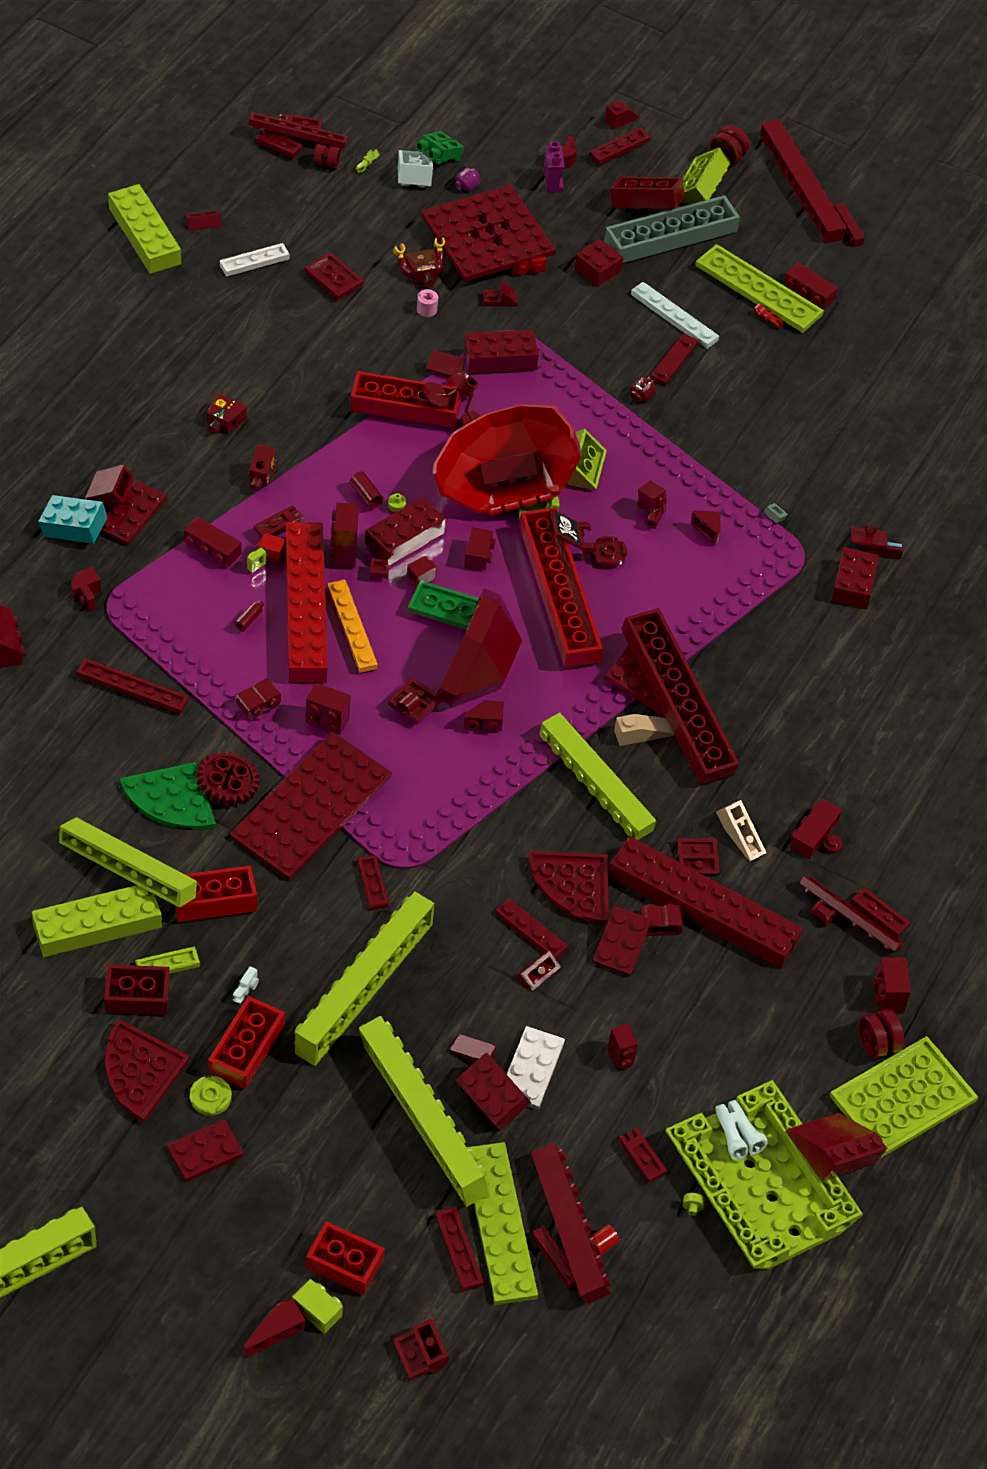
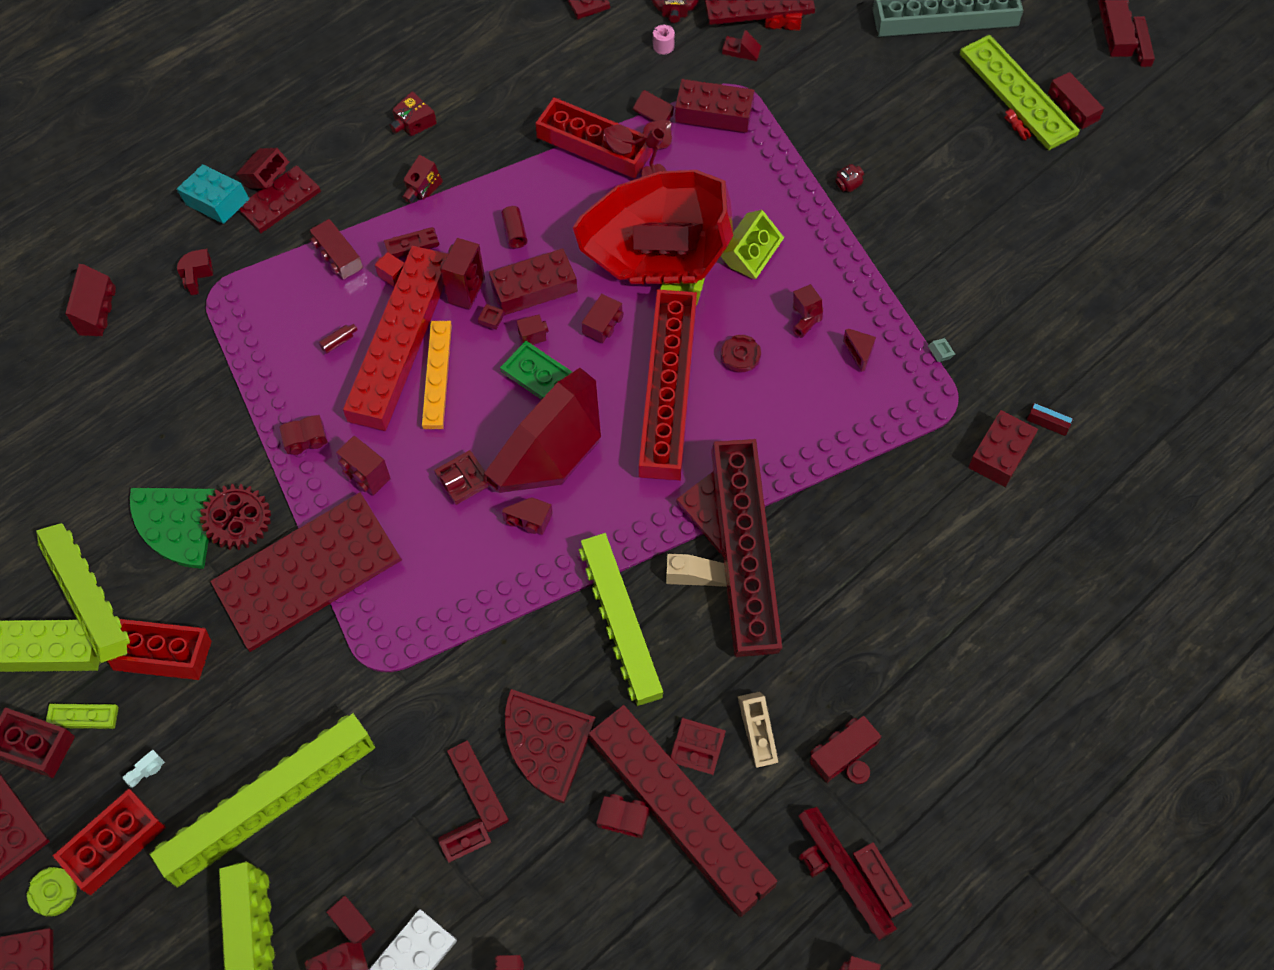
camera: 25 degrees right, 10 degrees up
dark red plate [77,658,189,715] -> none
lime plate [247,548,266,573] -> none
dark red tile [357,855,389,911] -> none
lime tile [388,493,406,512] -> none
flag [549,508,597,558] -> none
dark red brick [574,239,624,287] -> none
dark red plate [593,906,652,976] -> none
light aqua plate [631,282,719,349] -> none
dark red plate [650,334,698,386] -> none
dark red piece [851,523,888,548] -> none

